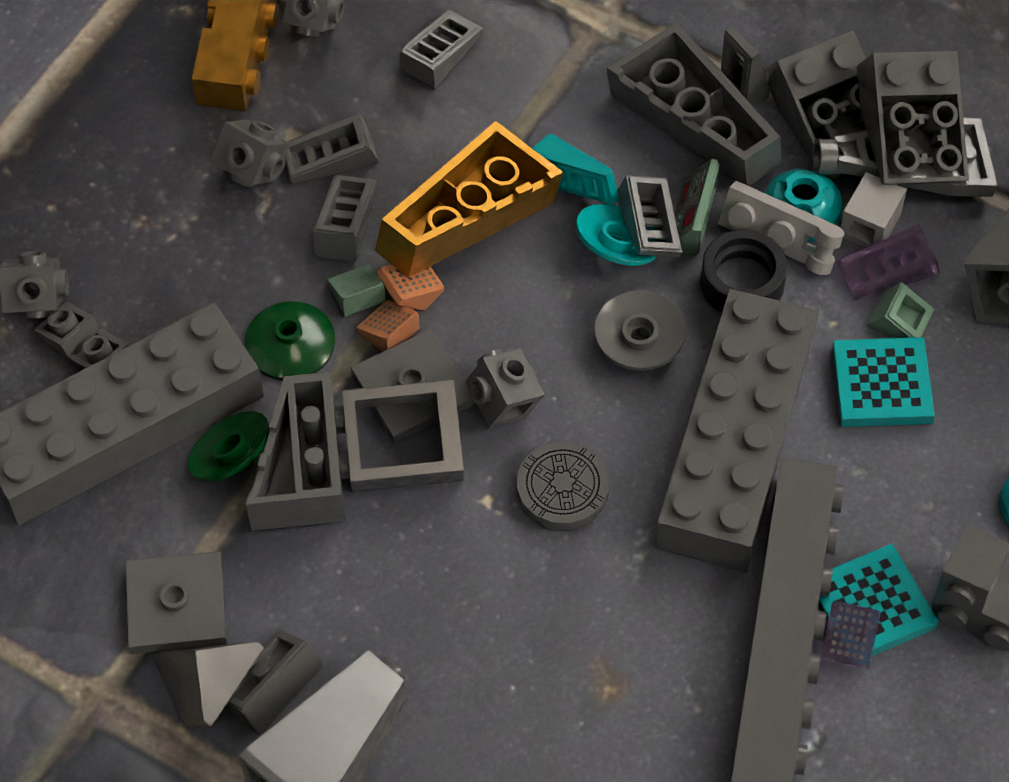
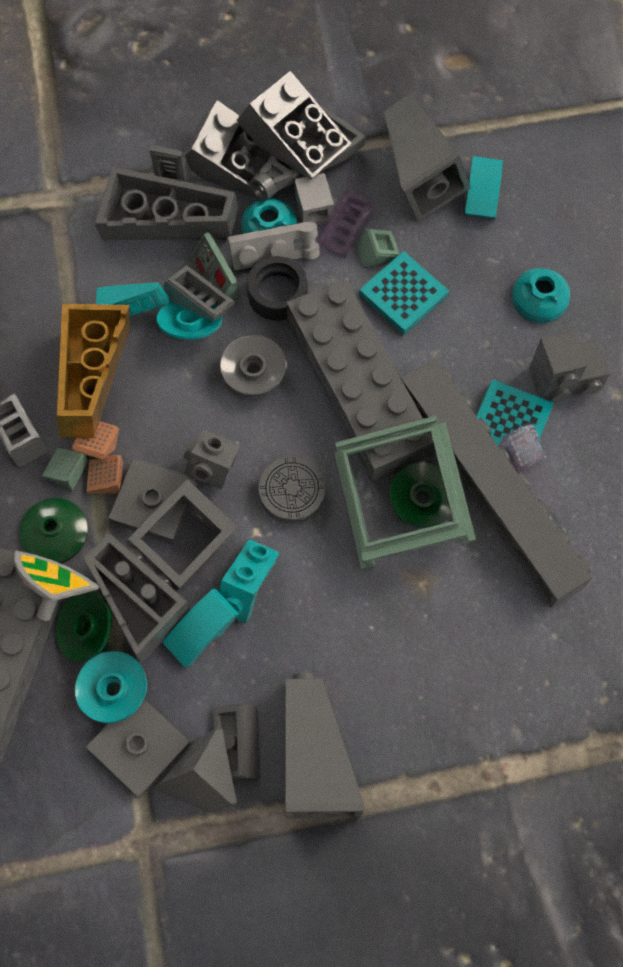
camera: 45 degrees left, 10 degrees up
none -> shield [13,550,99,621]
none -> teal dish [75,651,147,723]
none -> teal slope [162,588,239,668]
none -> teal bracket [219,540,279,624]
none -> sand green piece [334,416,476,570]
none -> dark green dish [389,462,452,528]

